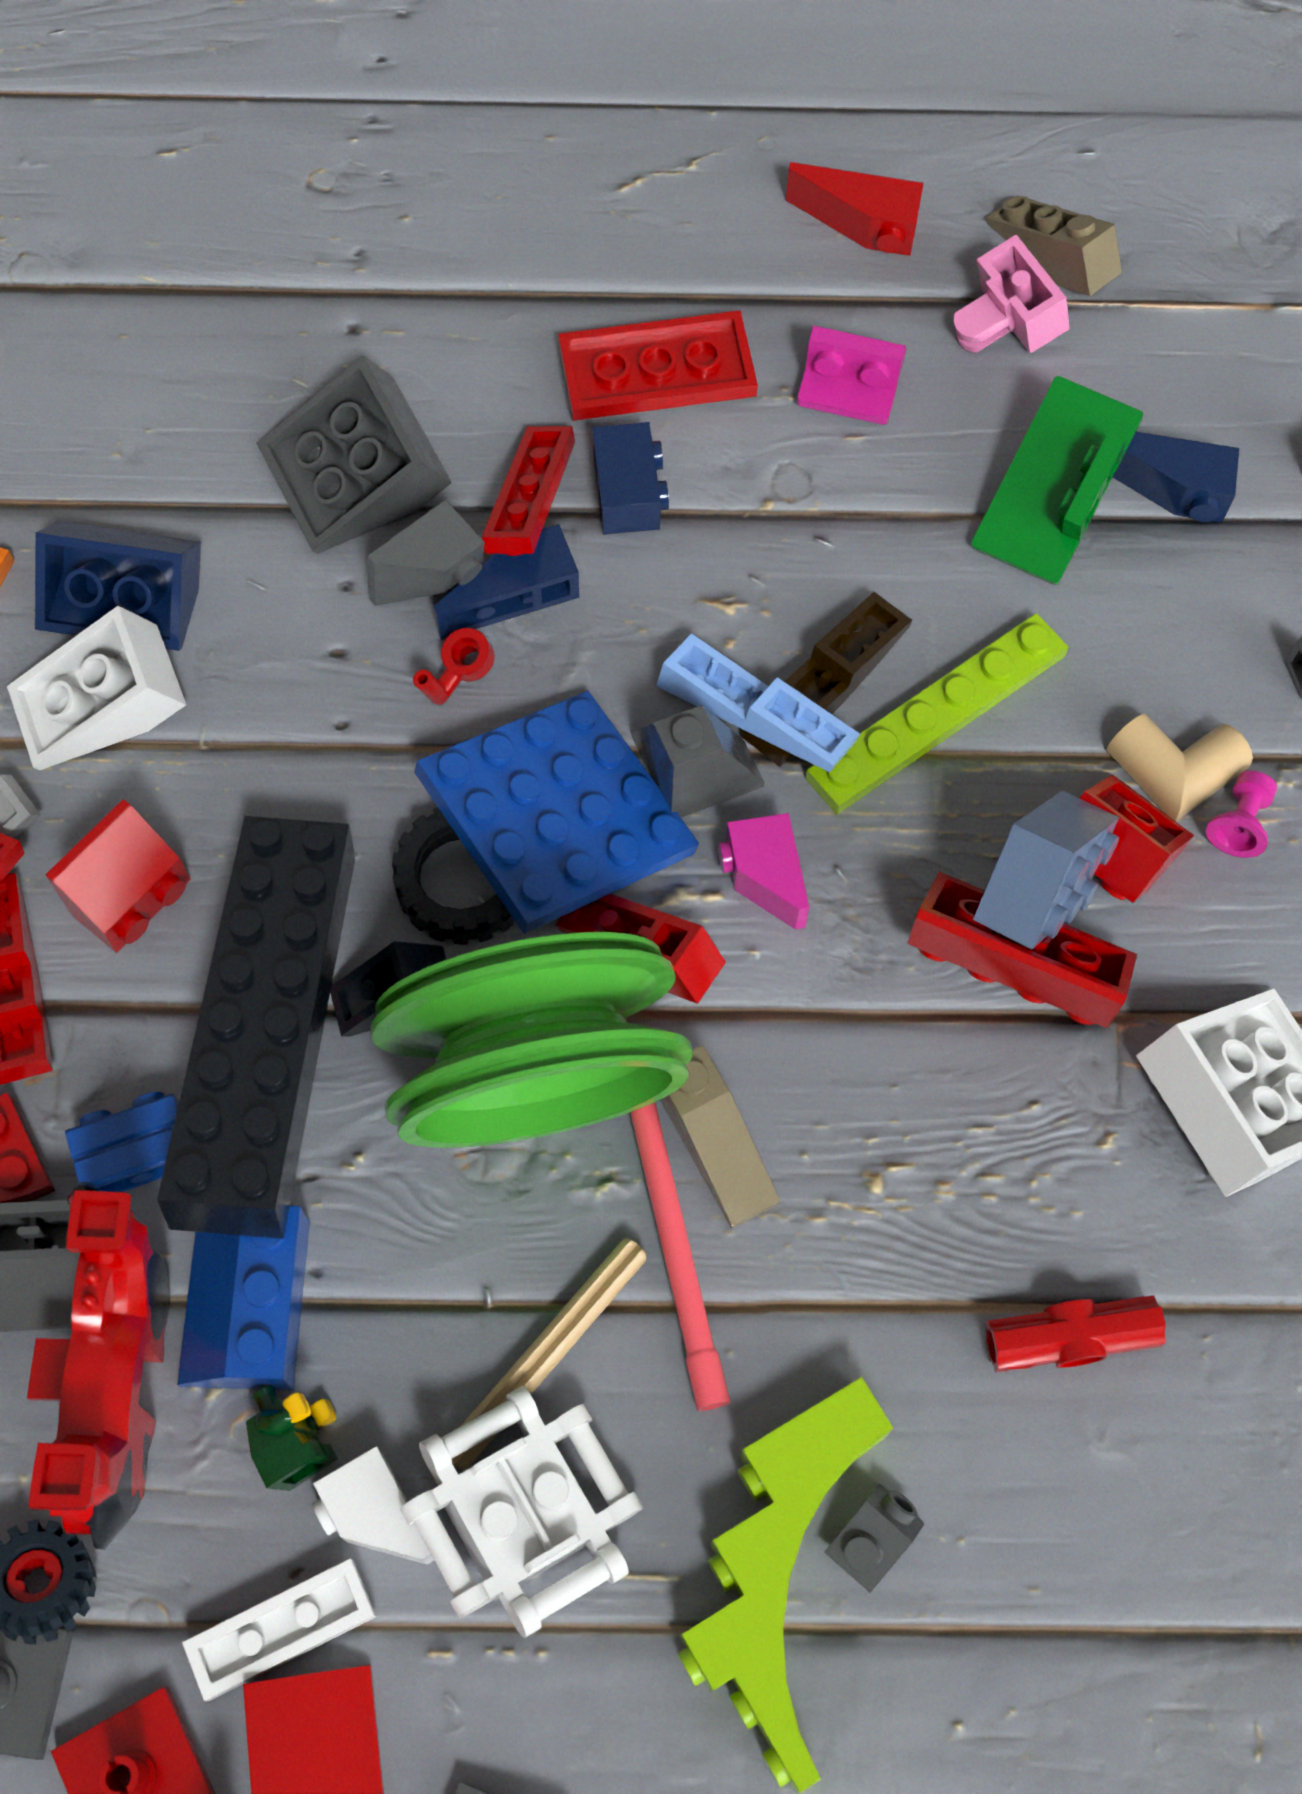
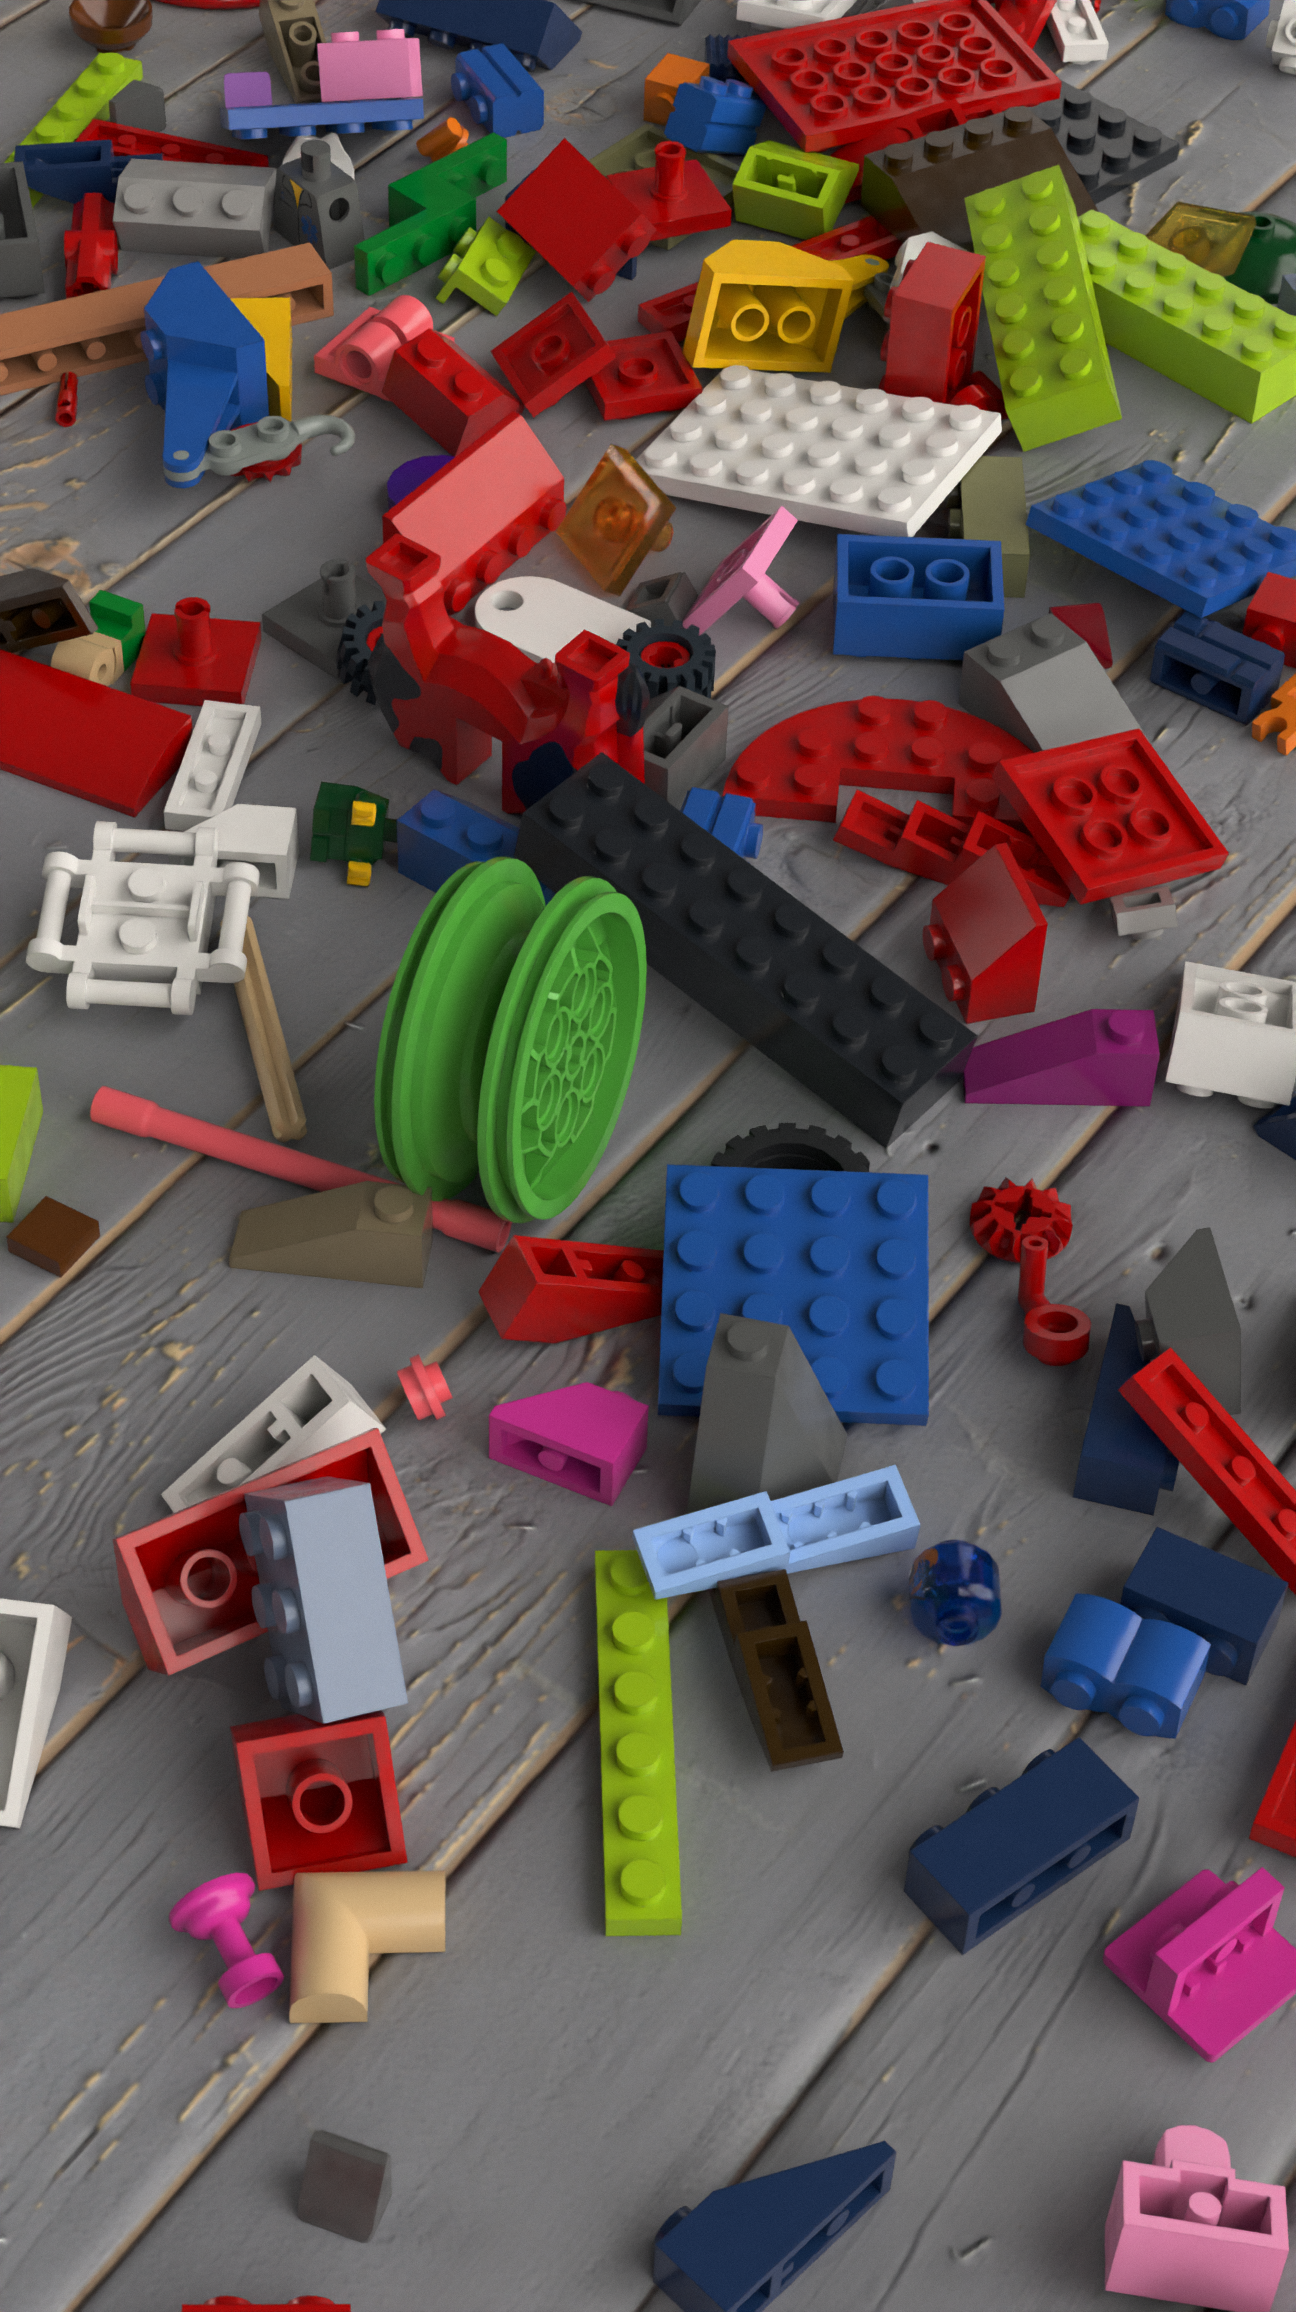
camera: 125 degrees right, 20 degrees down
black slope [330,941,447,1037] -> none
green bracket [971,376,1143,585] -> none
none -> reddish brown tile [6,1196,100,1278]
none -> white slope [161,1355,386,1513]
none -> coral plate [397,1354,453,1421]
none -> dark blue brick [904,1737,1139,1955]
none -> clear blue head [909,1540,1002,1646]
none -> magenta slope [962,1009,1160,1106]
none -> red gear [969,1177,1073,1263]
none -> blue brick [1040,1594,1211,1739]

